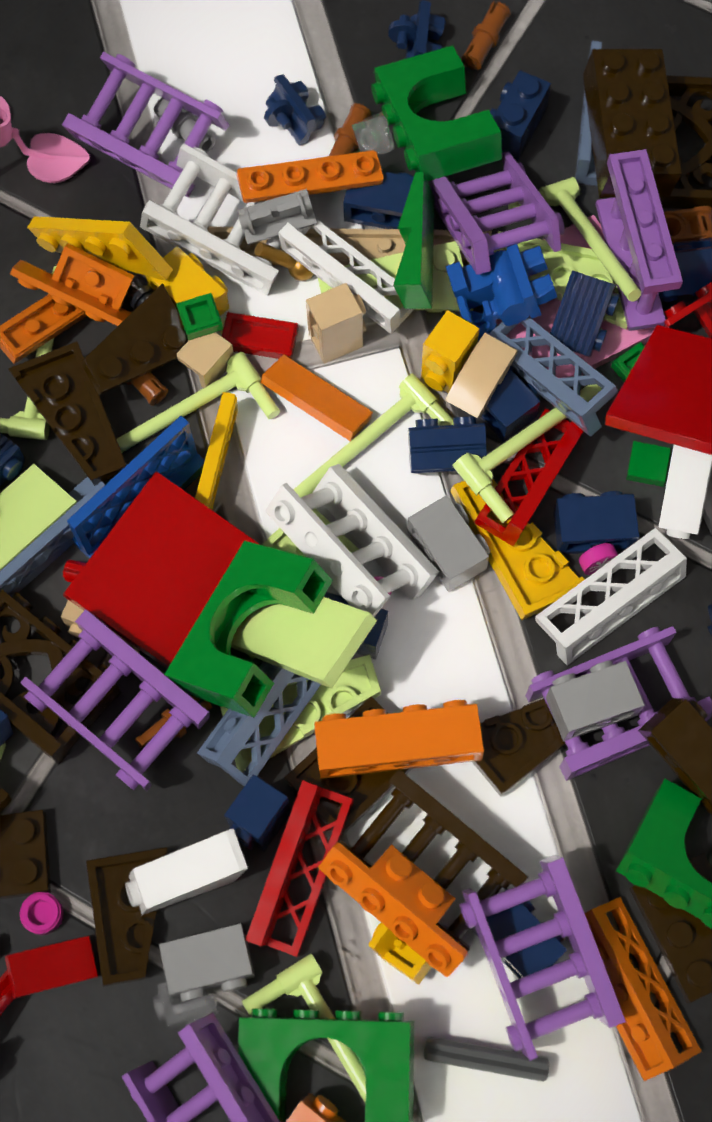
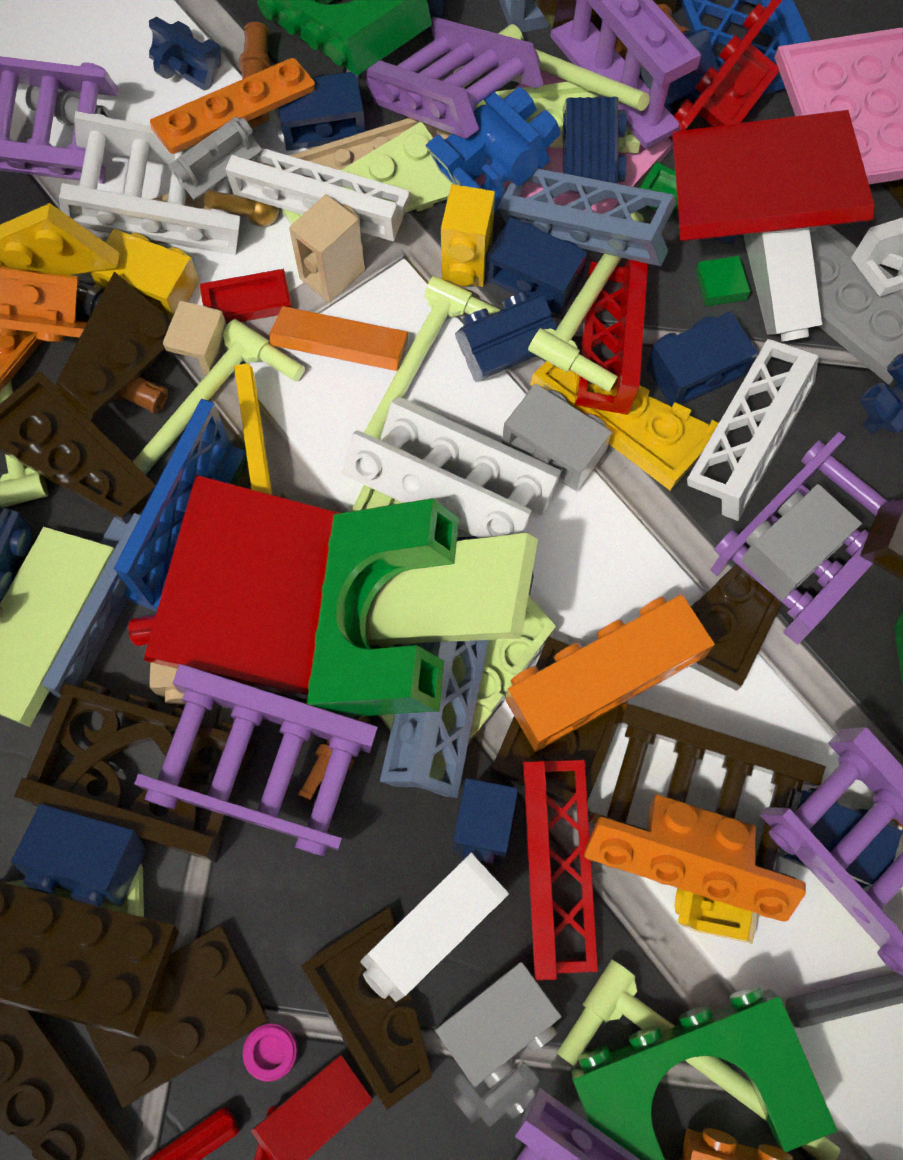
camera: 25 degrees left, 0 degrees up
green tile [176,293,224,341] -> none
clear bracket [352,112,395,155] -> none
green slope [393,172,434,309] -> none
tan slope [445,333,519,418] -> none
dark pink tile [579,543,618,575] -> none

